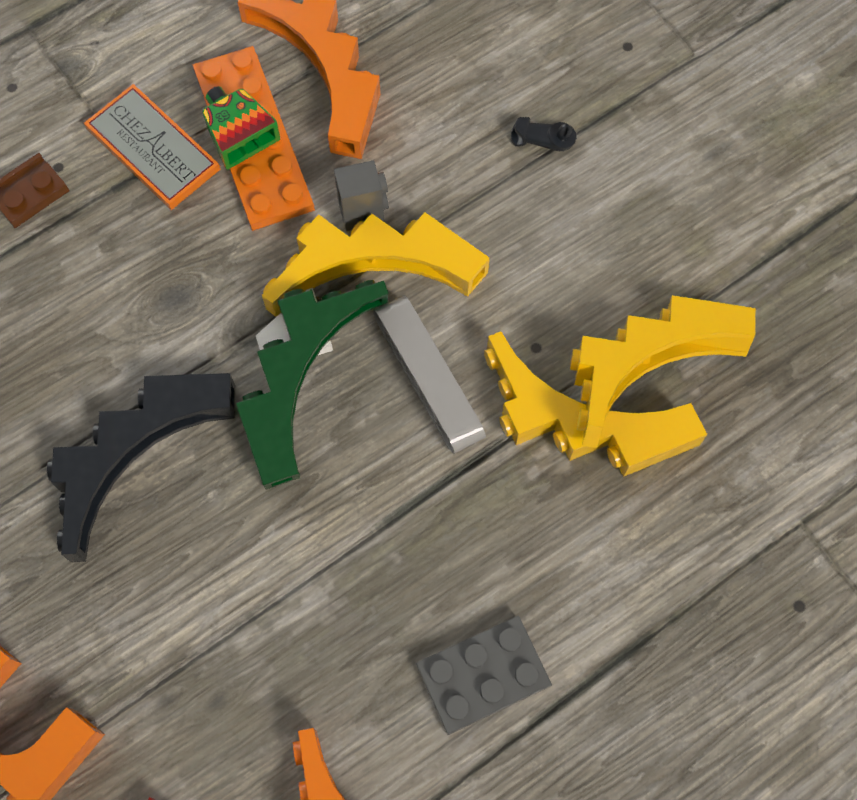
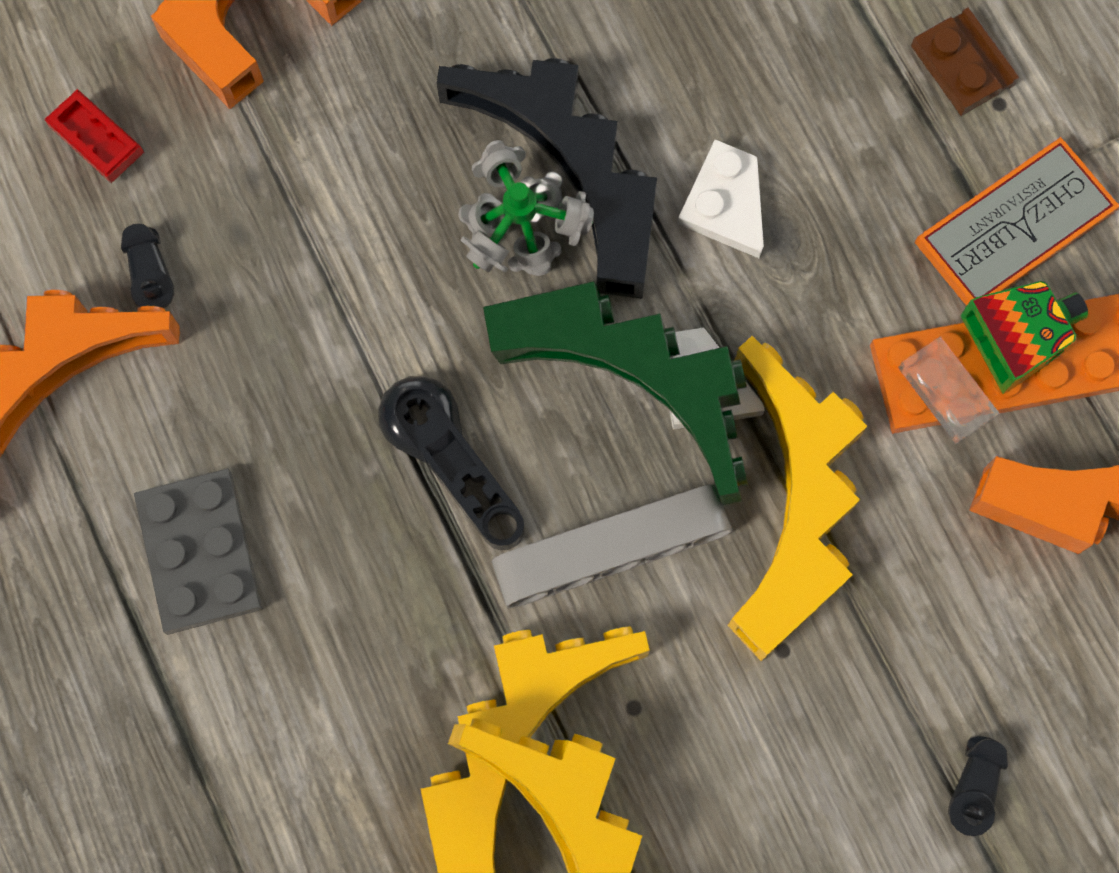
camera: 100 degrees right, 5 degrees up
dark grey piece [334,160,389,231] -> none
none -> black piece [121,223,174,309]
none -> black beam [378,375,524,550]
none -> light grey plant [458,140,594,276]
none -> white wing [678,140,764,258]
none -> clear plate [898,336,1000,445]

